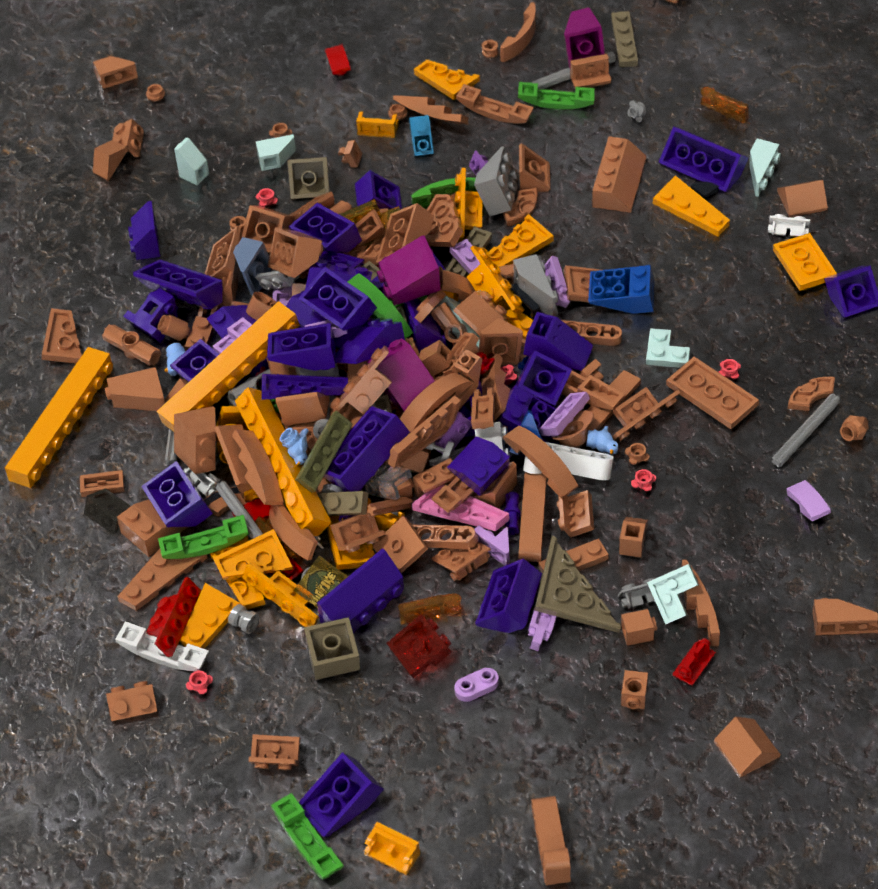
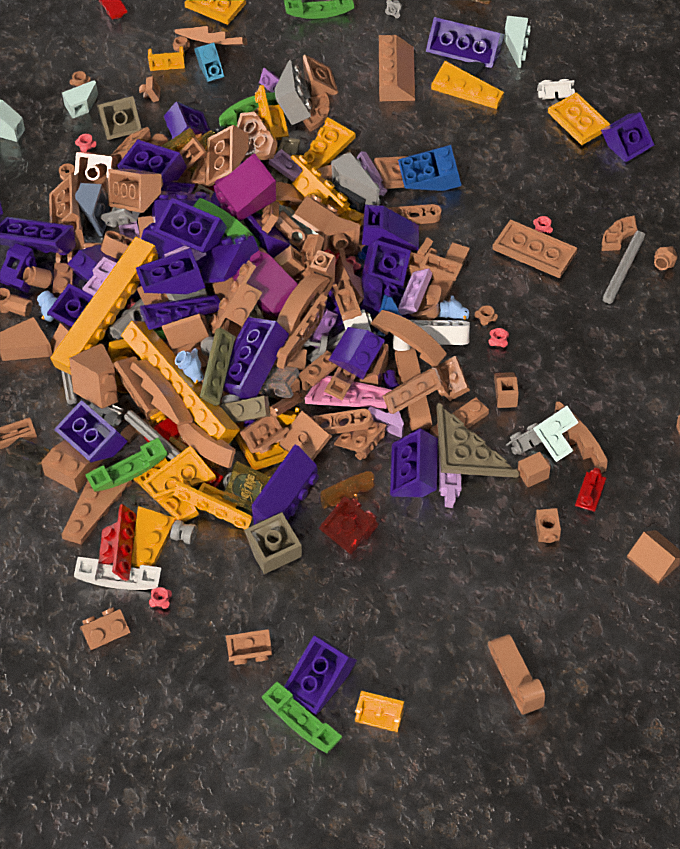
camera: 15 degrees left, 5 degrees up
lavender plate [455,668,499,702] -> none
nougat slope [456,84,534,123] -> none
nougat bracket [612,387,681,441] -> none
light aqua plate [646,328,690,368] -> none
nougat slope [777,180,828,218] -> none
lavender slope [786,480,831,521] -> none
none -> nougat plate [382,369,442,414]

